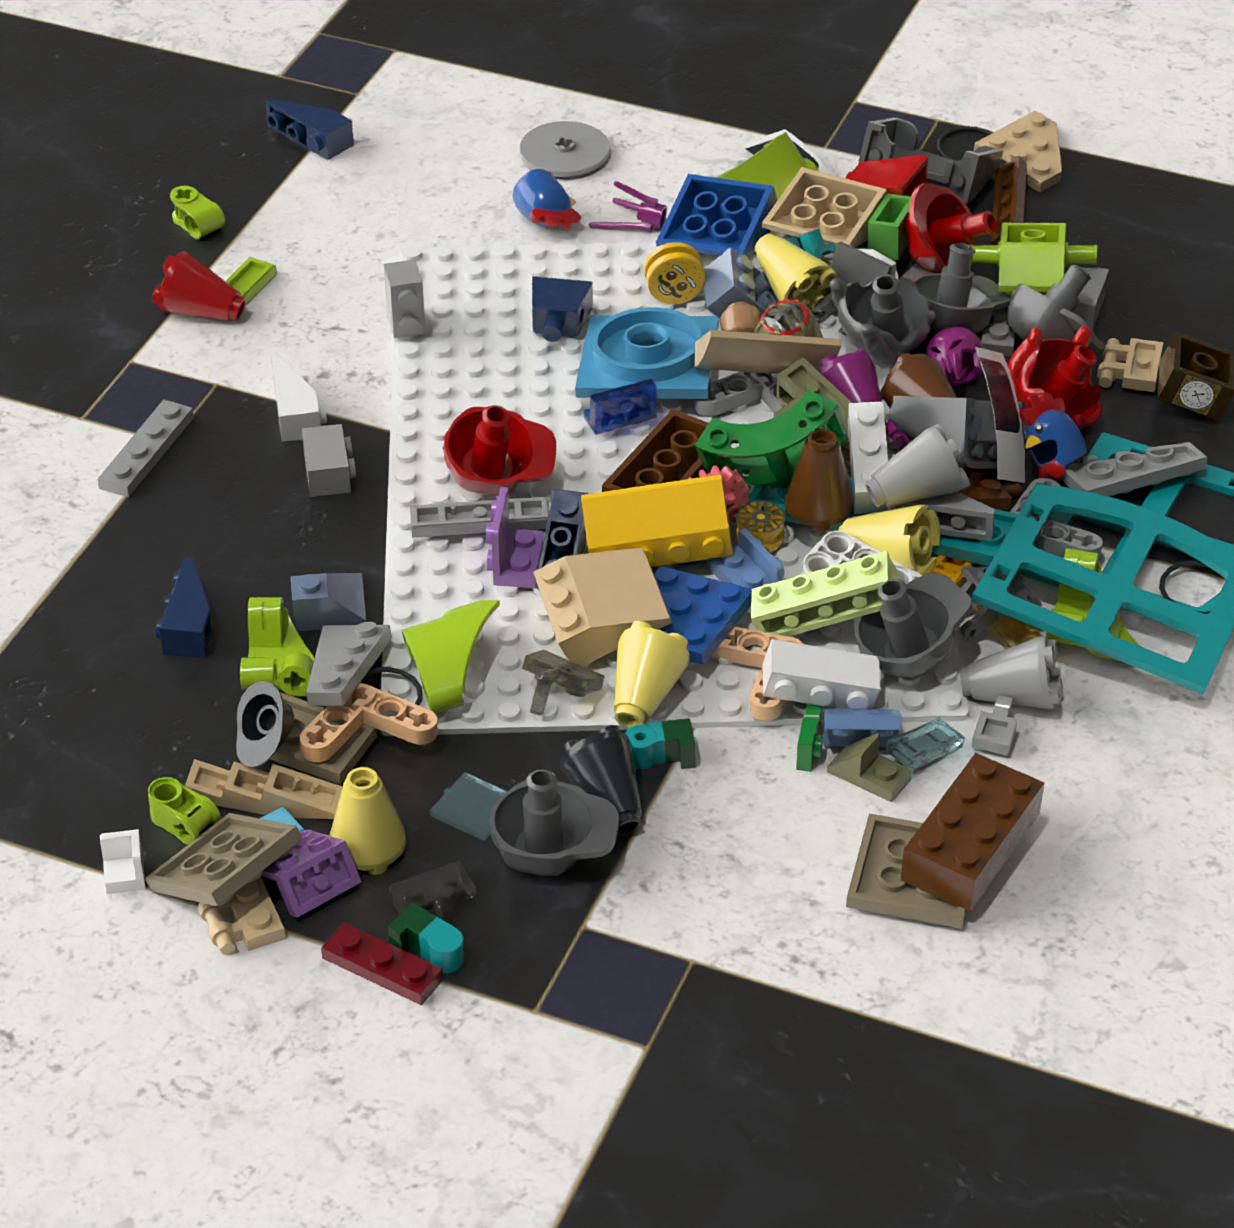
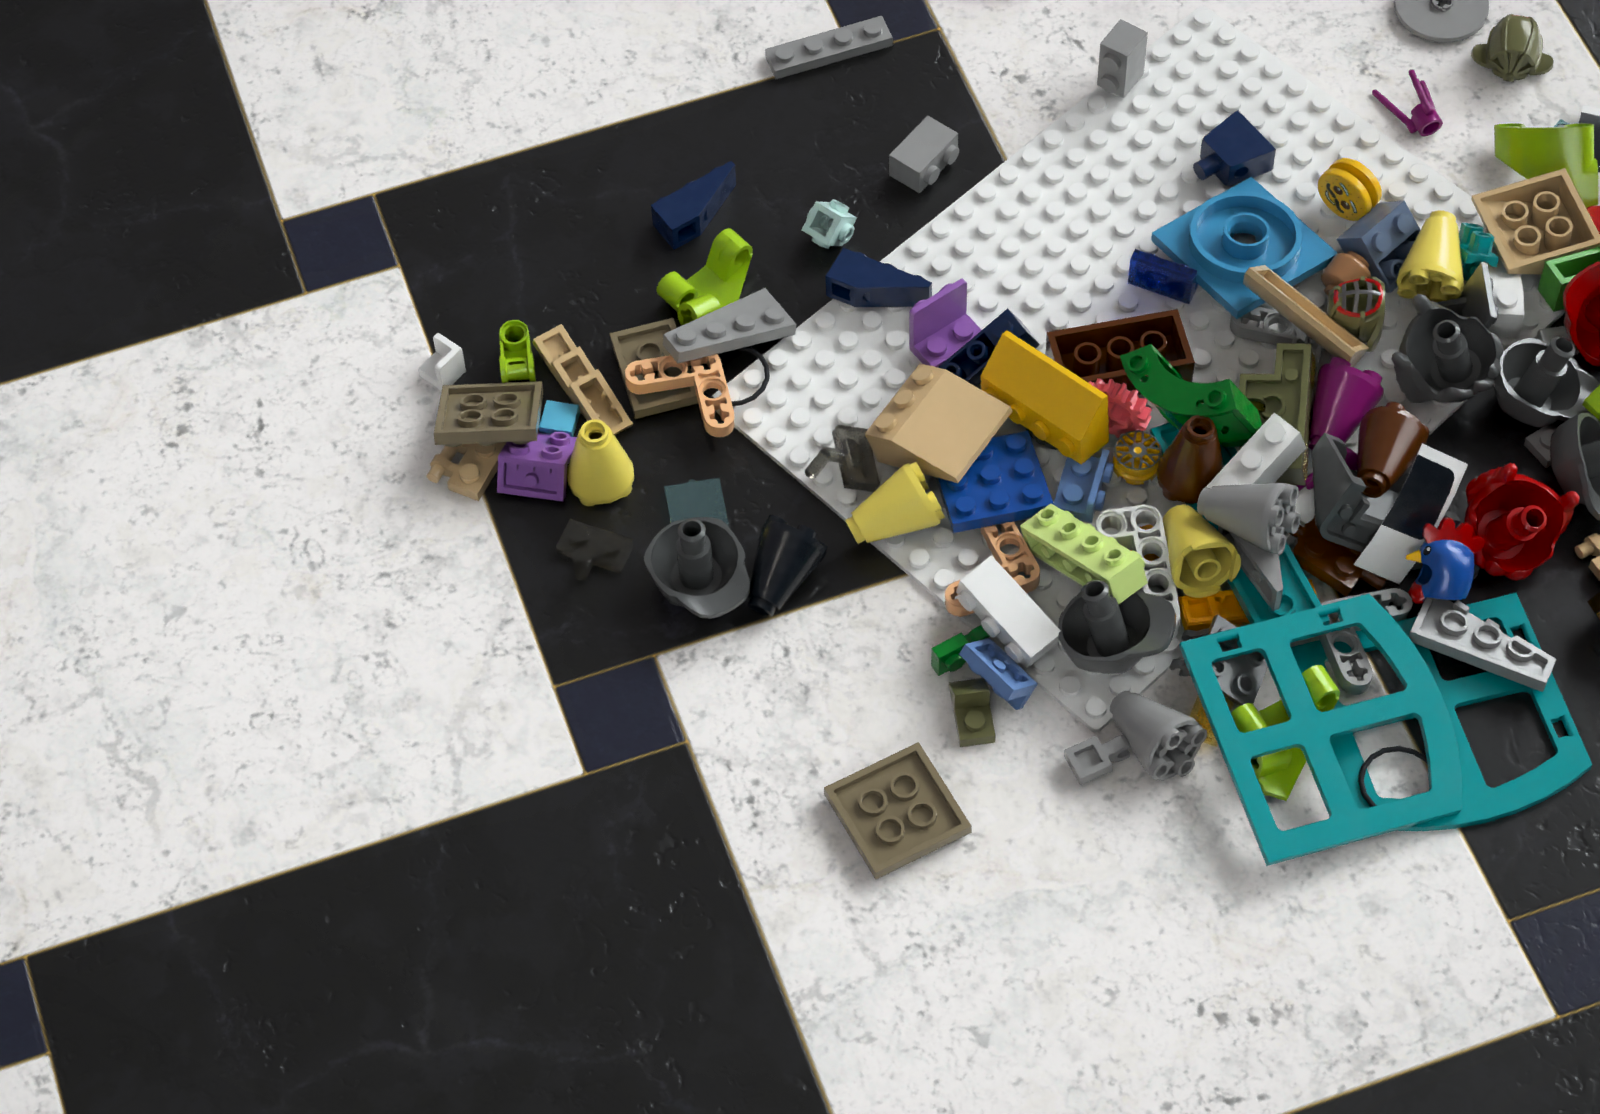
camera: 50 degrees right, 15 degrees up
piece [236,681,294,768] -> none
white slope [271,354,327,442] -> none
sand blue slope [291,573,366,631] -> none
dark red plate [321,922,443,1005] -> none
leg [388,903,464,973] -> none
lime panel [402,600,500,714] -> none
light grey plate [410,497,550,538] -> none
red piece [442,405,557,496] -> none
blue piece [512,169,582,229] -> none
leg [625,718,696,769] -> none
blue slope [656,174,777,256] -> none
clear light blue tile [885,718,965,771] -> none
reddish brown brick [900,752,1045,912] -> none
magenta helmet [926,327,983,386] -> none
none -> light aqua brick [802,199,857,249]
none -> dark blue slope [825,248,932,307]
none -> olive piece [1471,14,1554,82]

